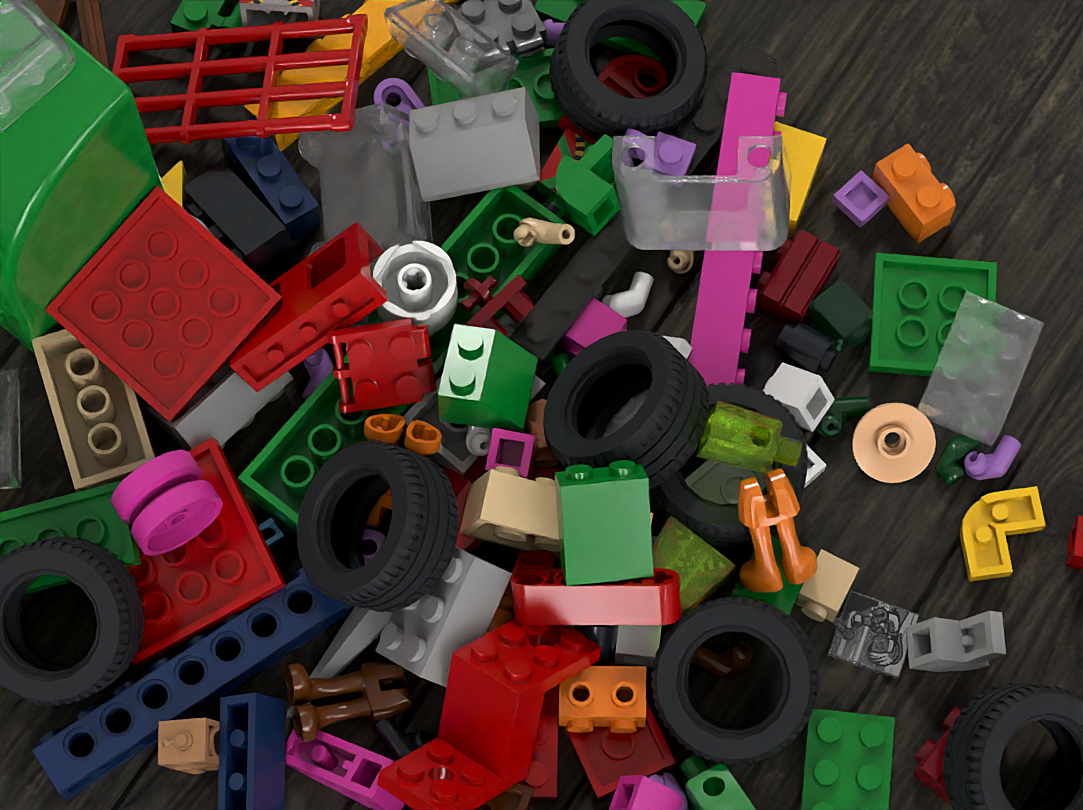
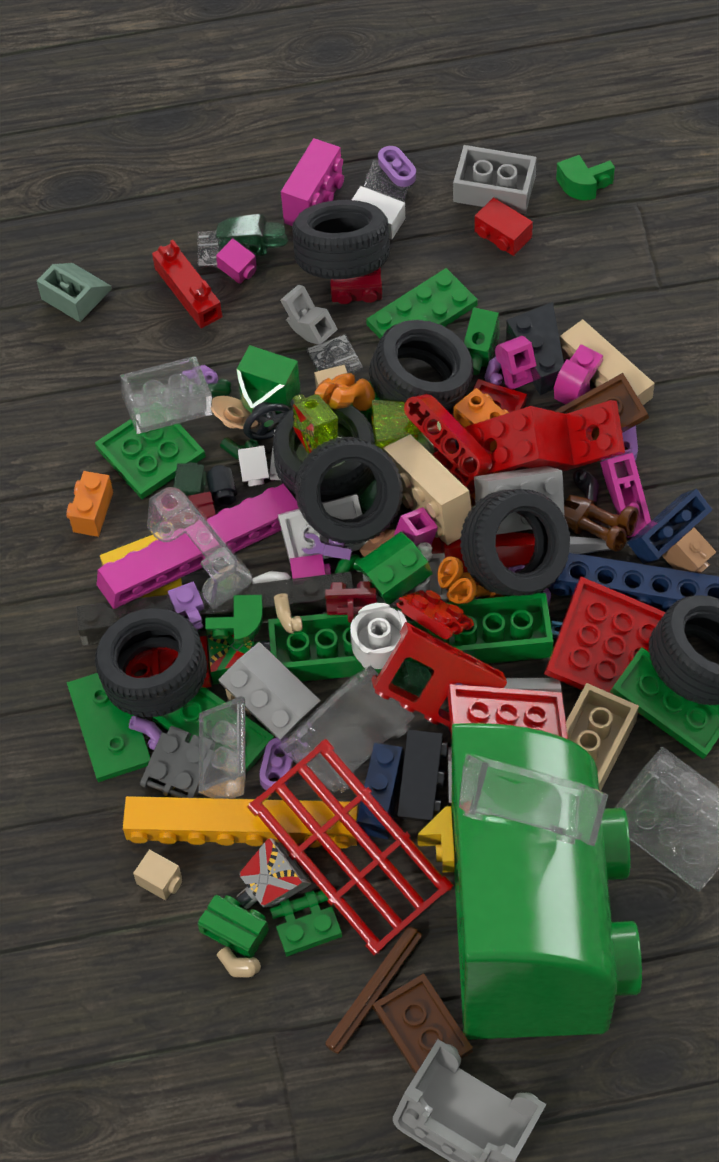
camera: 130 degrees left, 10 degrees down
dark pink wheel [110,450,223,556] -> none
green brick [555,460,653,586] -> none
medium lavender plate [832,170,890,228] -> none
yellow plate [960,486,1046,582] -> none
none -> green piece [237,345,300,440]

